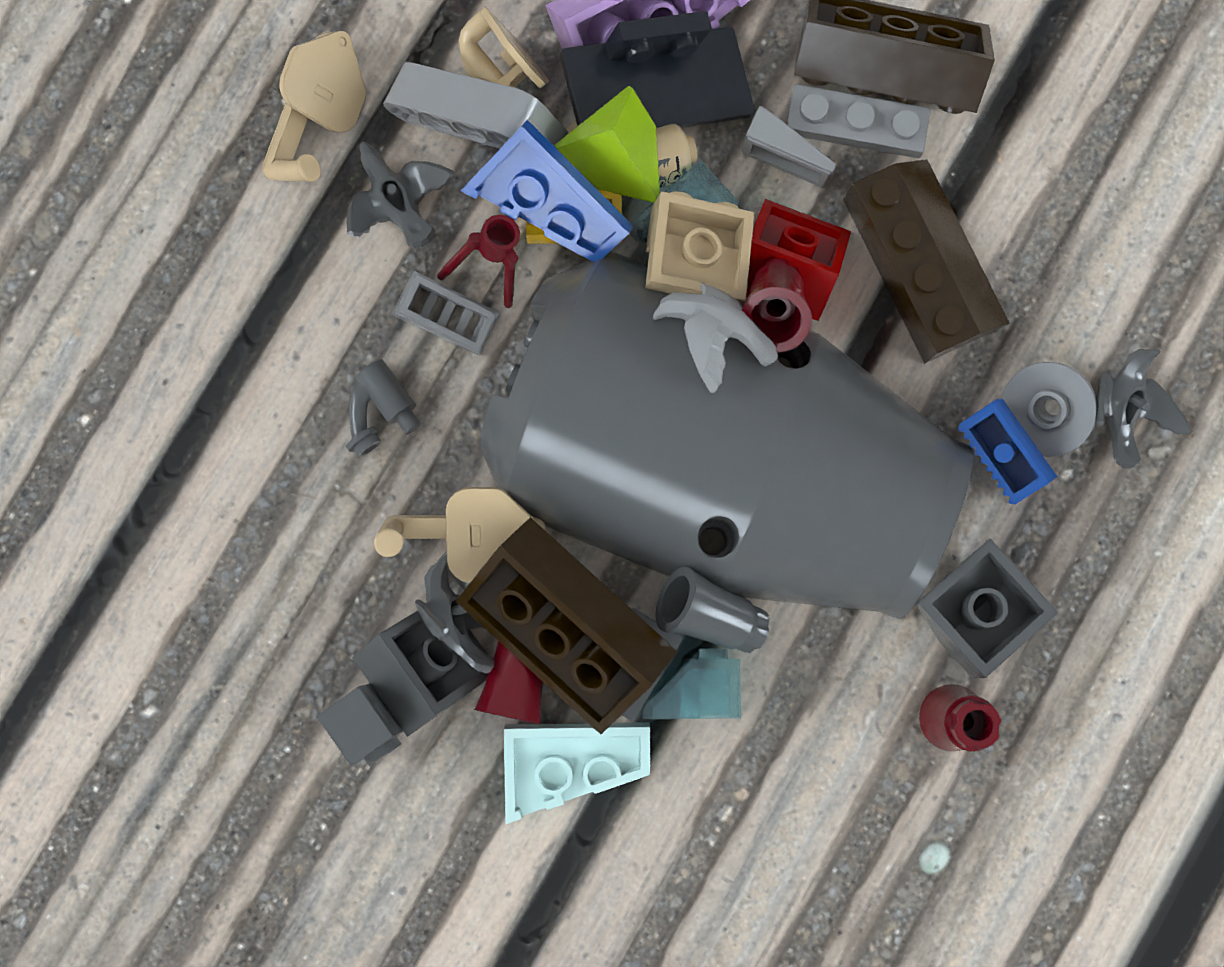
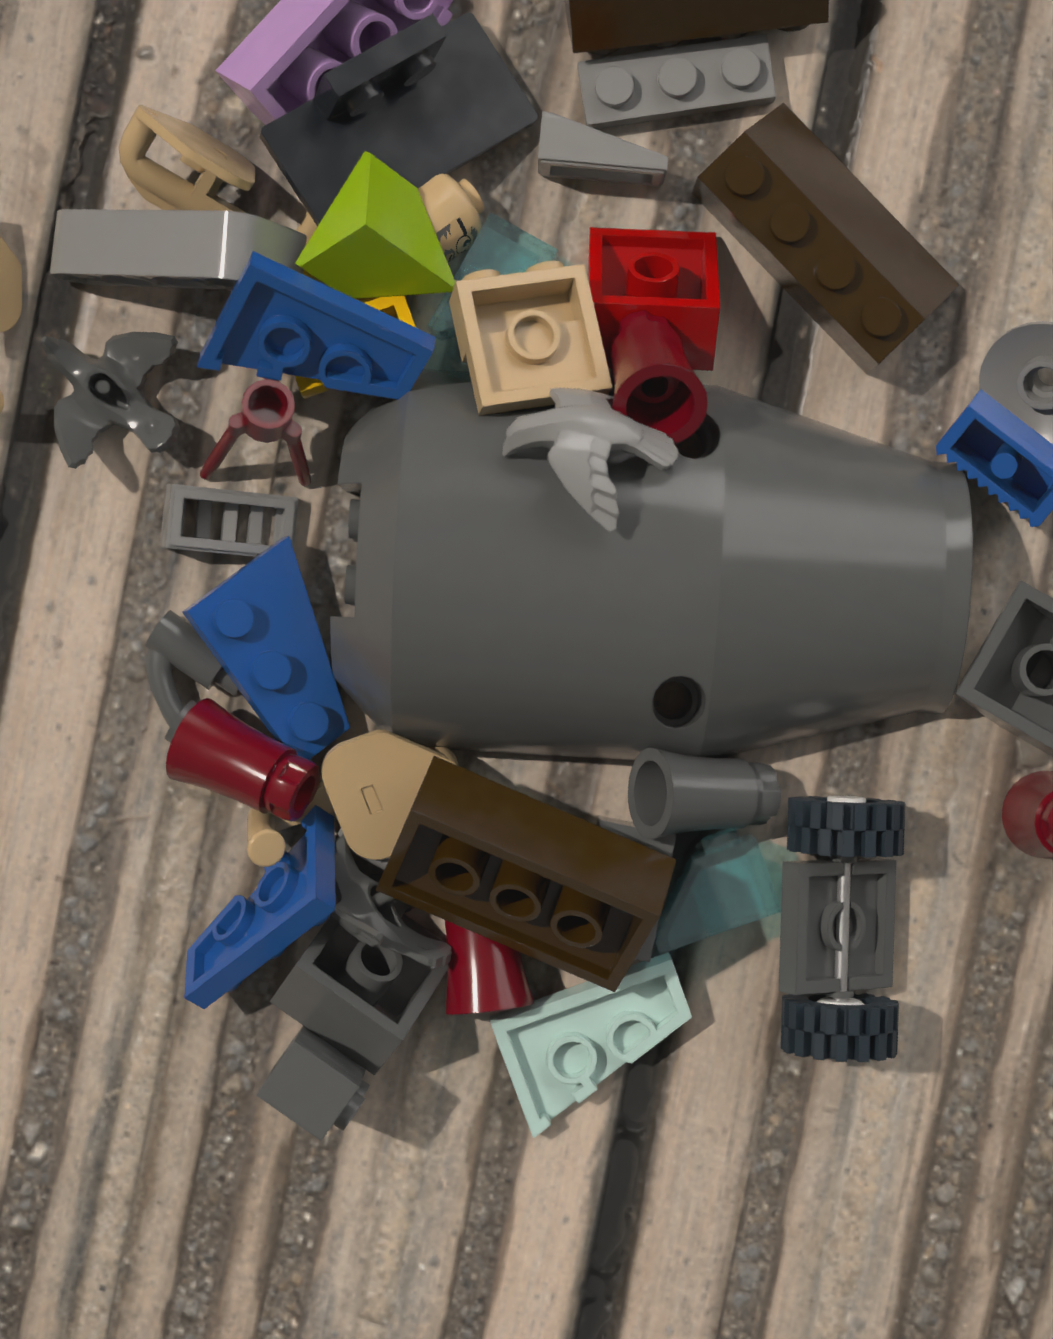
camera: 20 degrees left, 5 degrees up
none -> dark red plant [166,698,321,822]
none -> blue wing [182,536,350,760]
none -> blue wing [184,805,336,1009]
none -> plate [779,796,905,1062]

